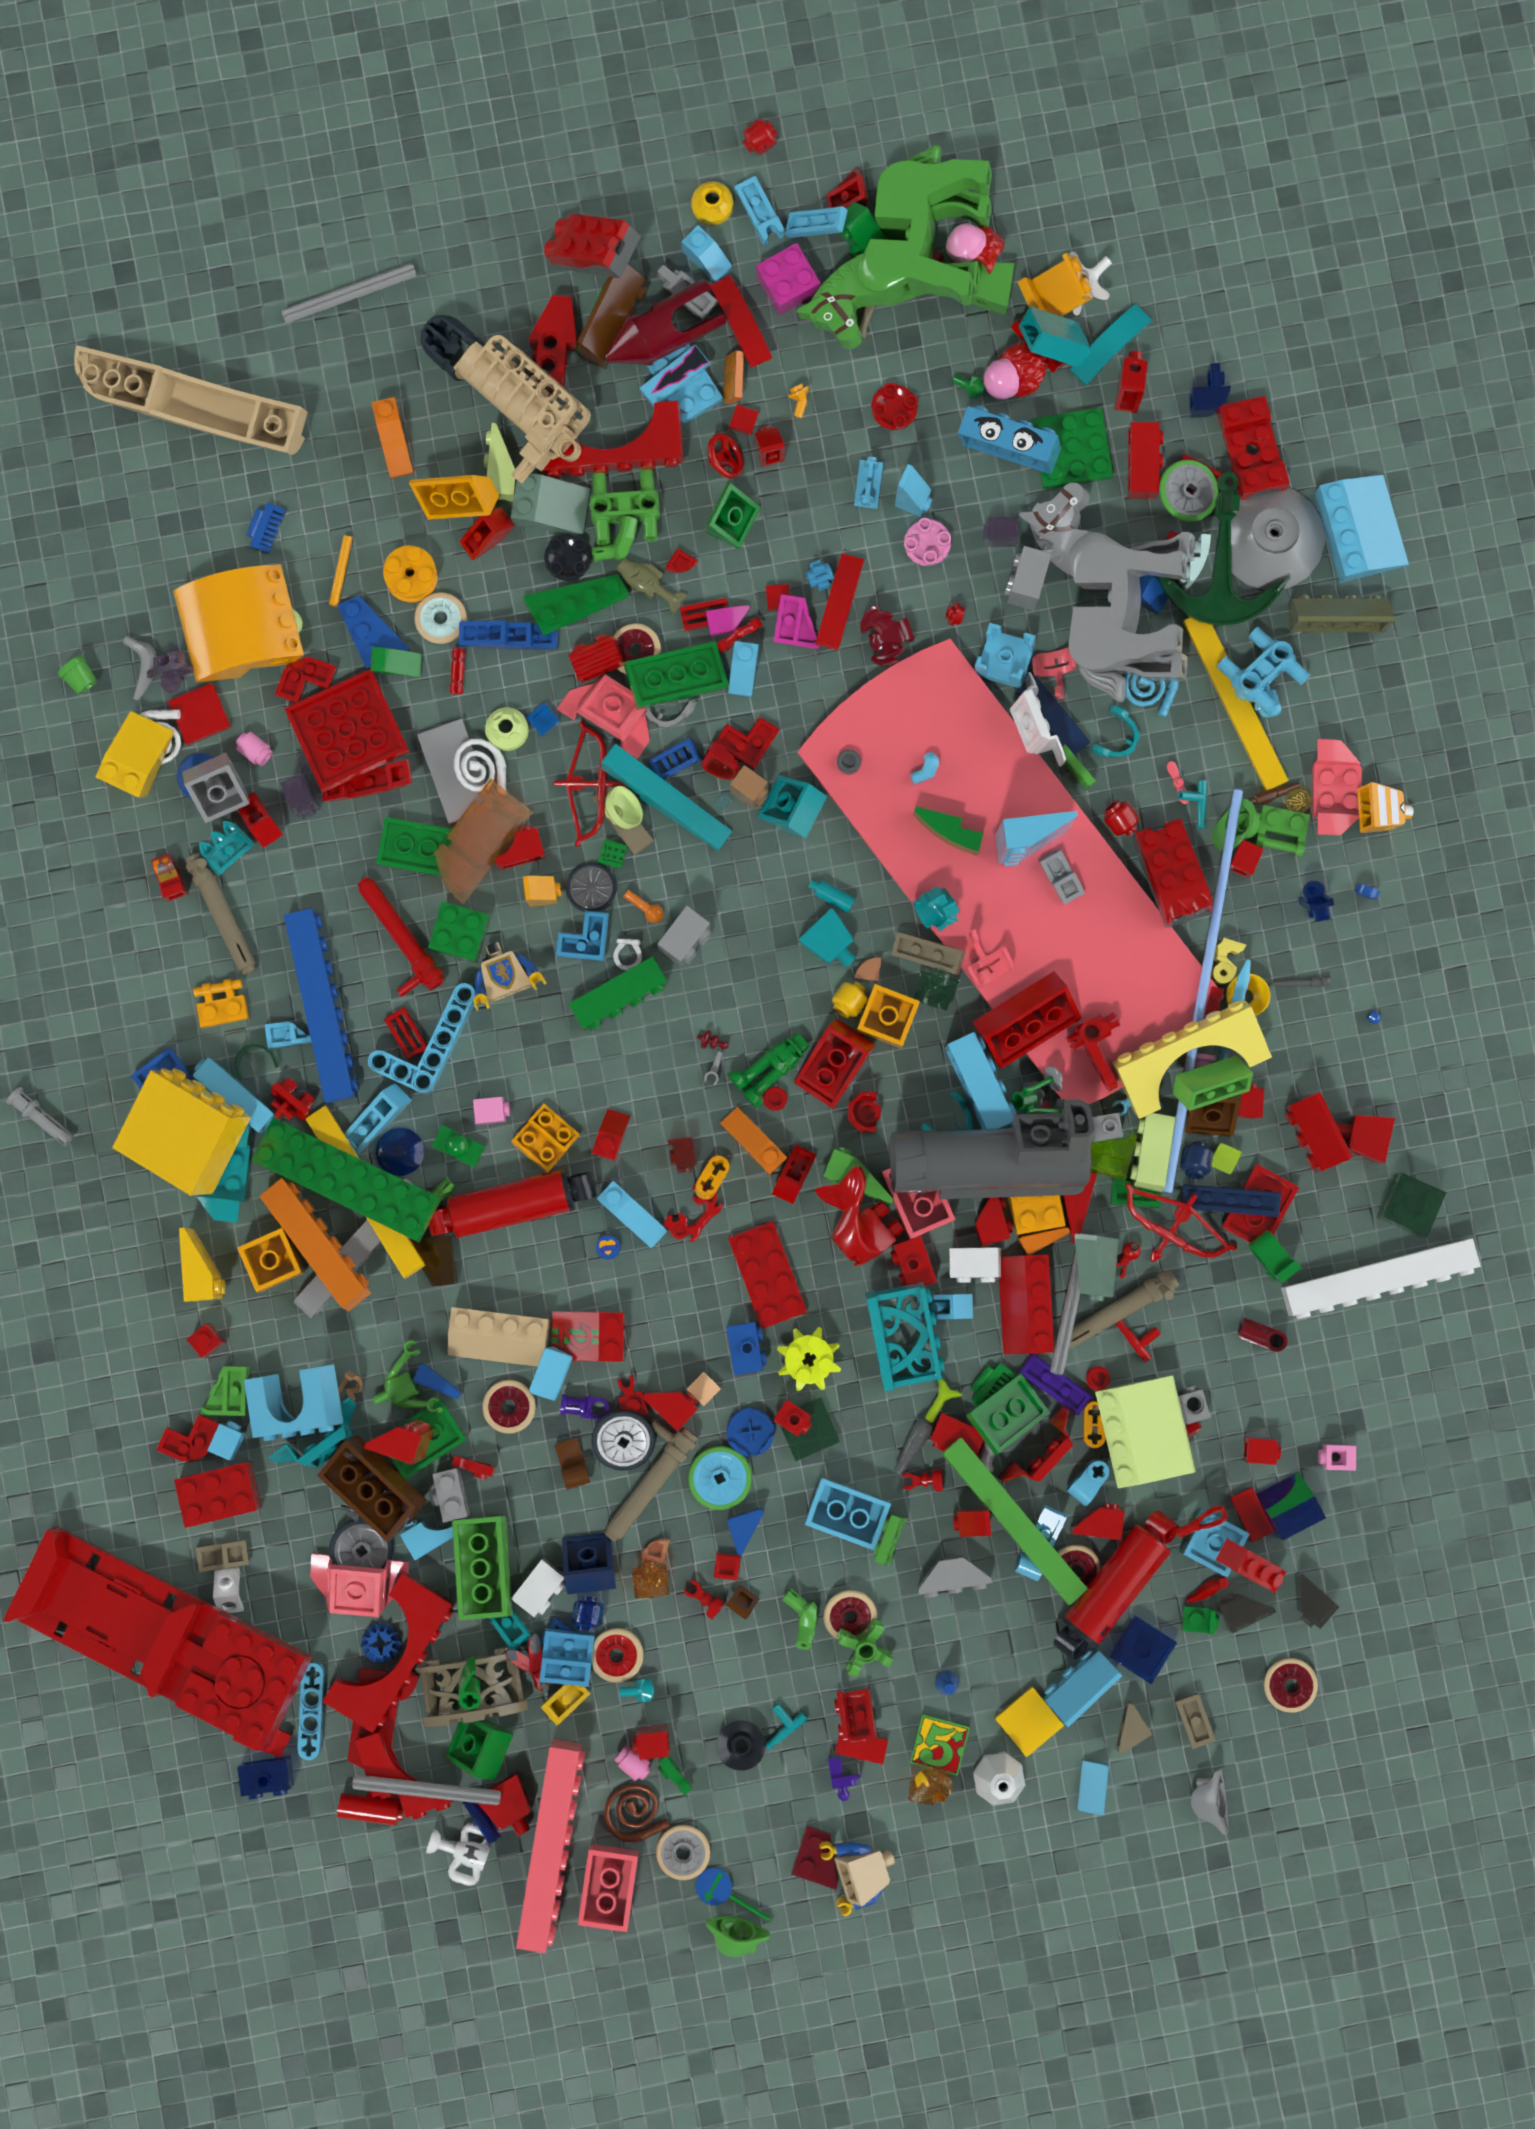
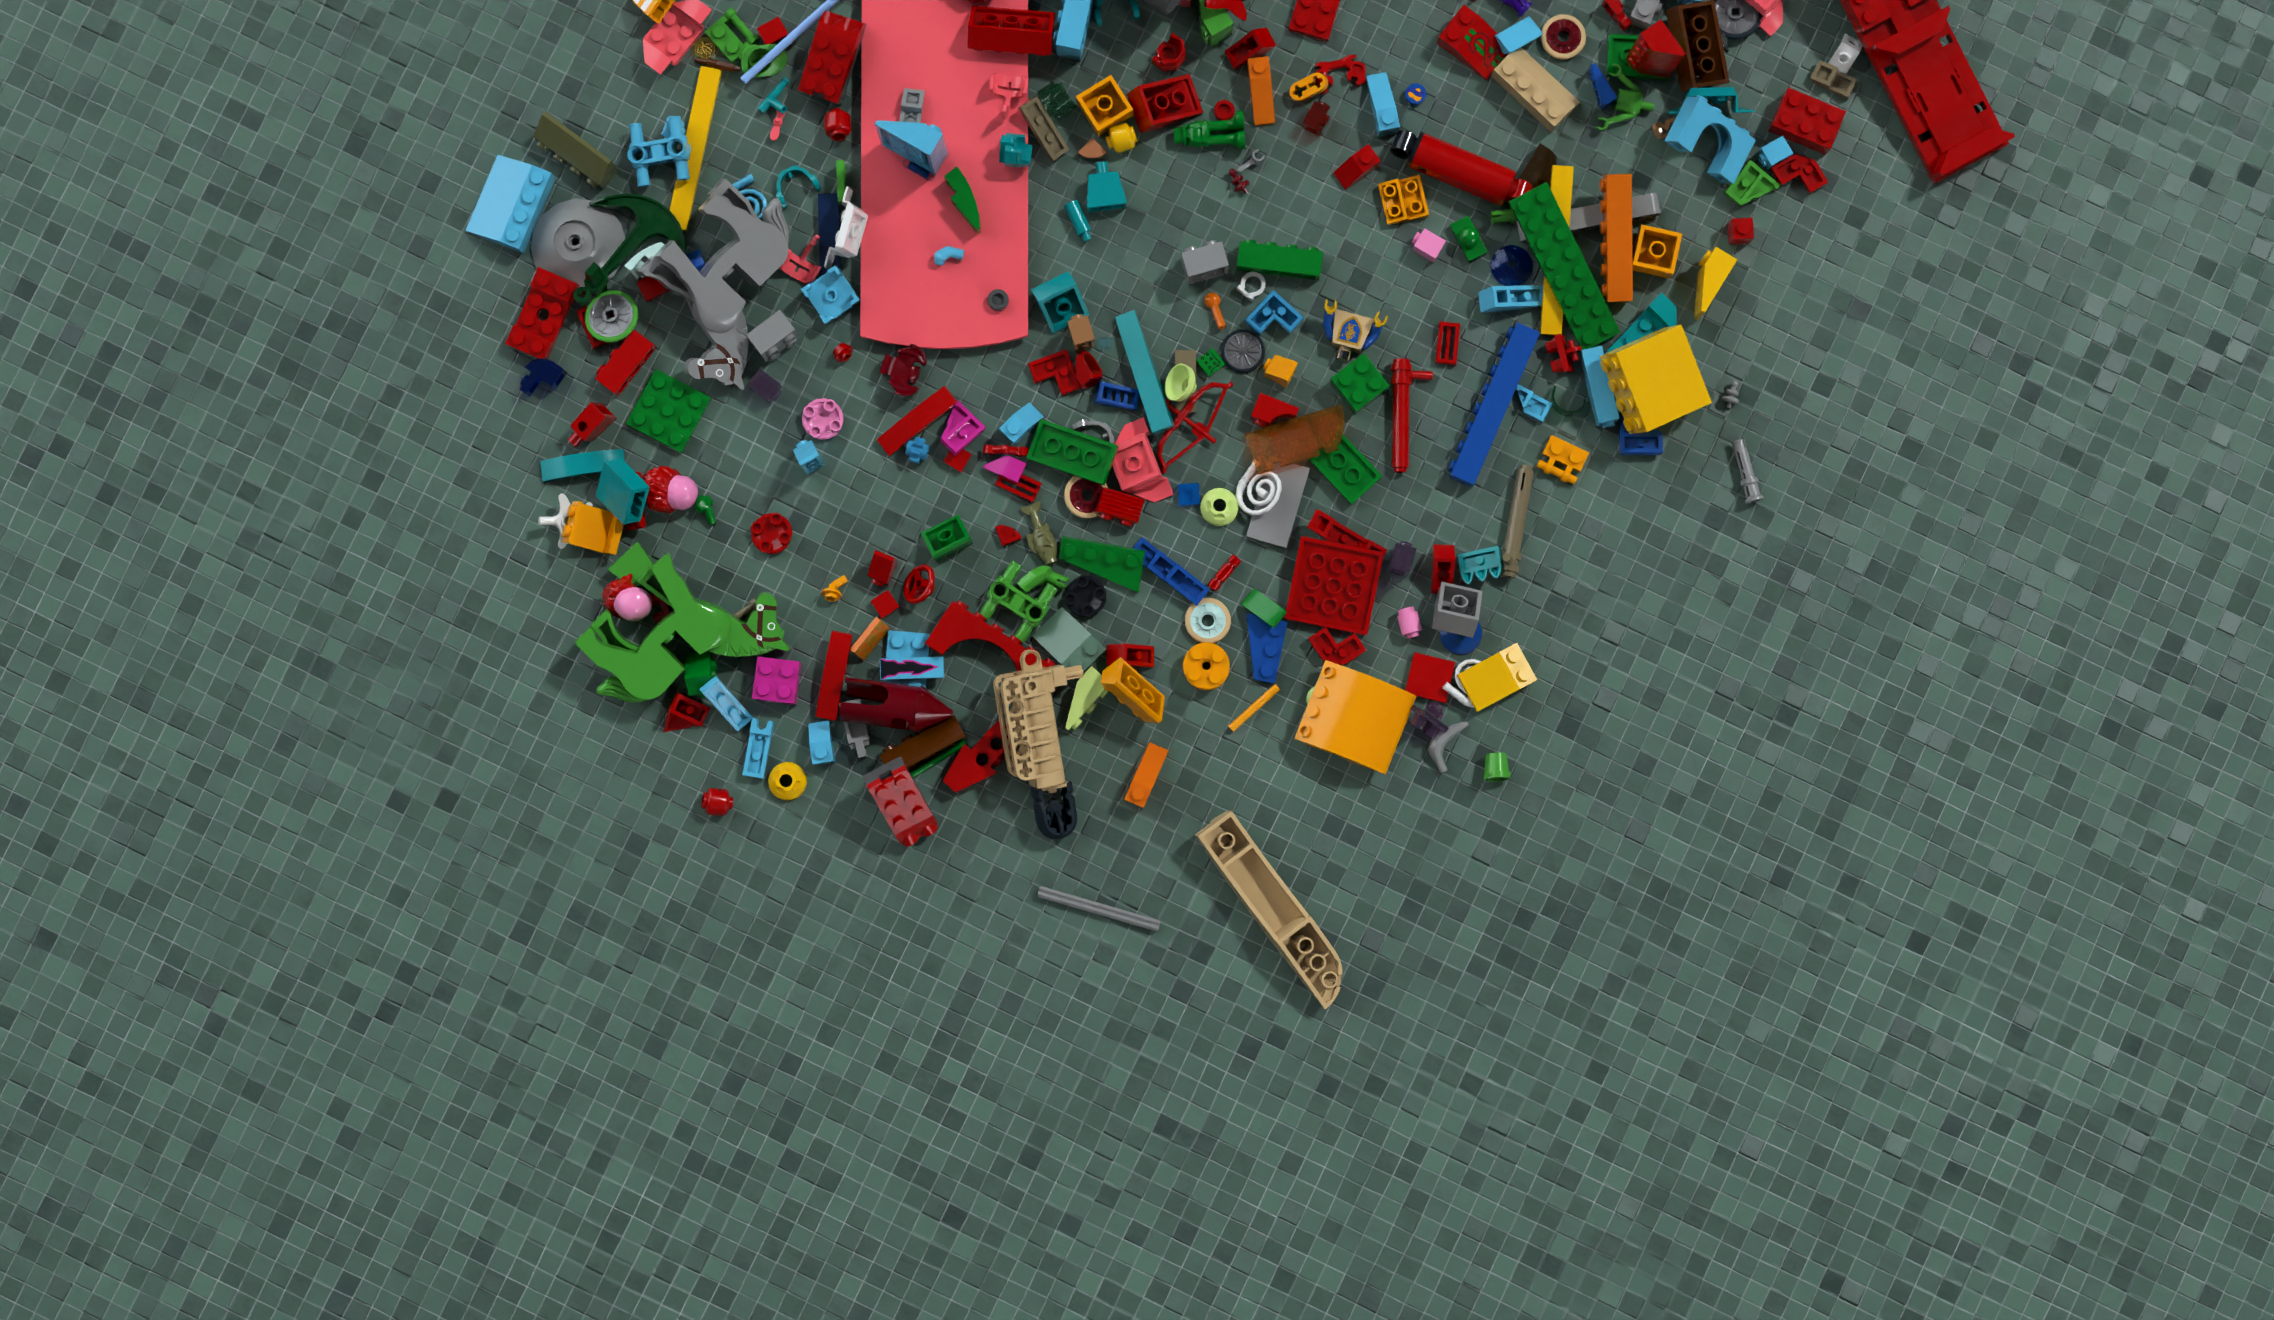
camera: 140 degrees left, 0 degrees up
red leg [151,852,188,902] -> none
blue piece [246,503,286,554] -> none
medium azure beam [368,983,475,1094] -> none
medium azure hinge [854,457,883,509] -> none
dark azure brick [958,405,1061,475] -> none
none -> light grey hair [1722,380,1739,408]

